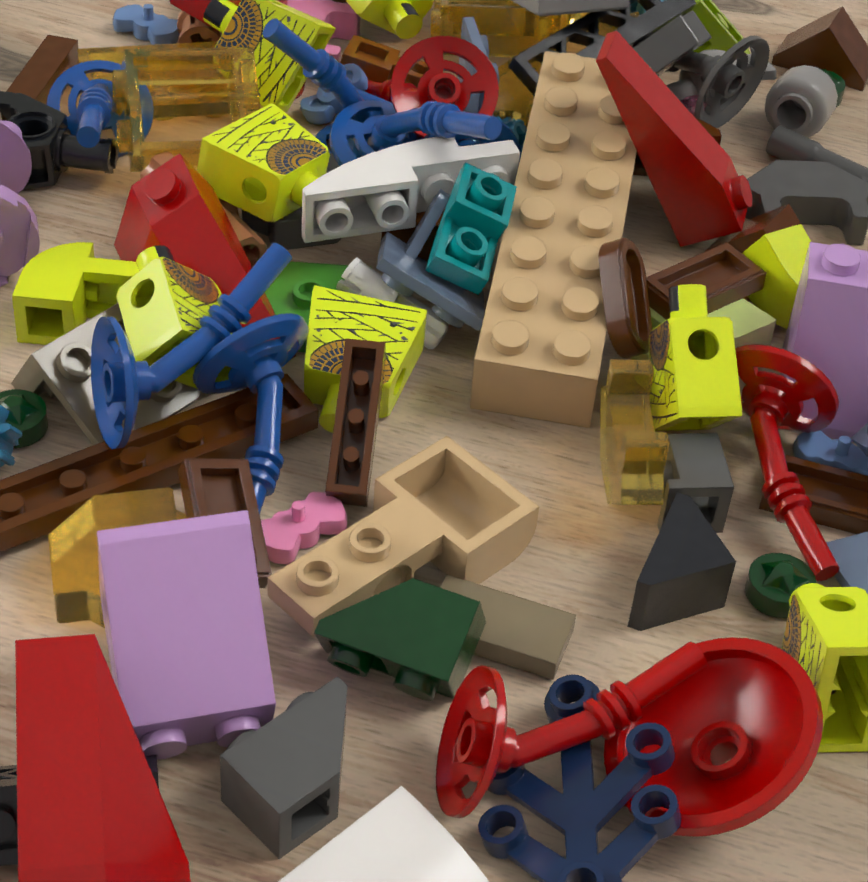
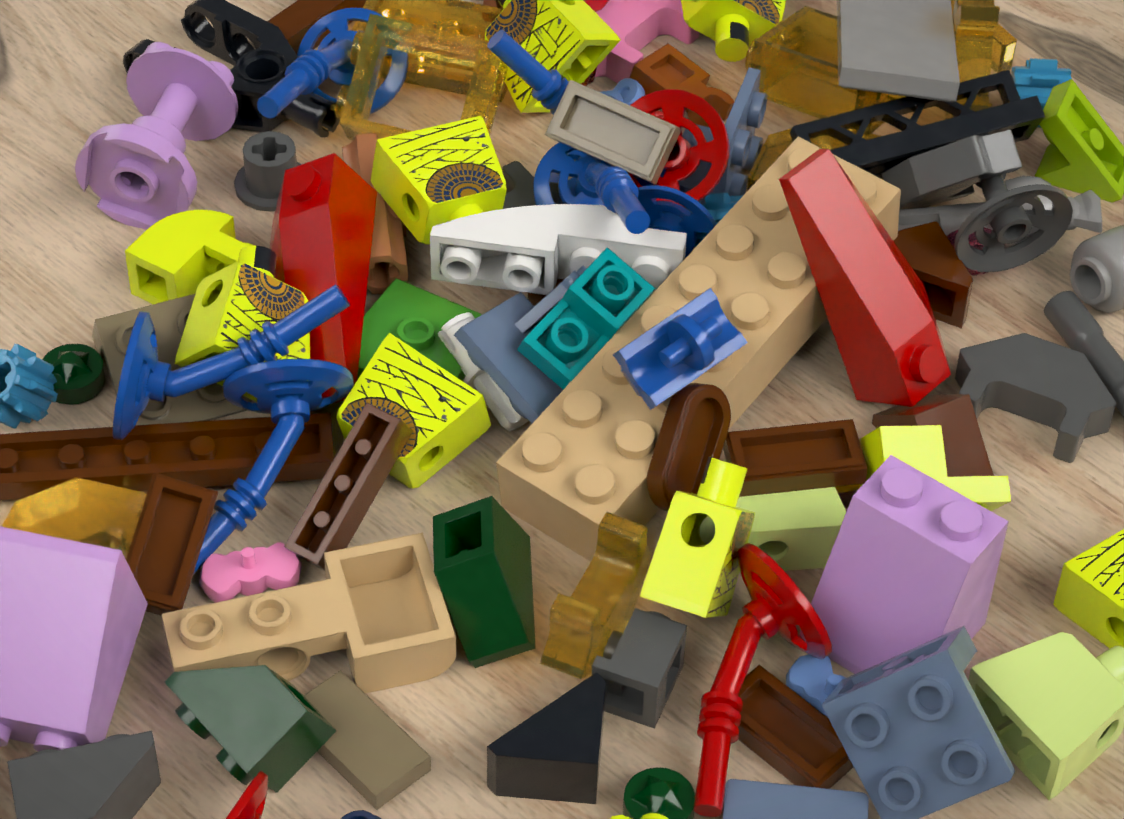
camera: 30 degrees right, 5 degrees up
none -> dark grey piece [234,131,301,212]
none -> dark green slope [433,496,536,668]
none -> tile [545,80,681,185]
none -> blue hips [613,288,748,410]

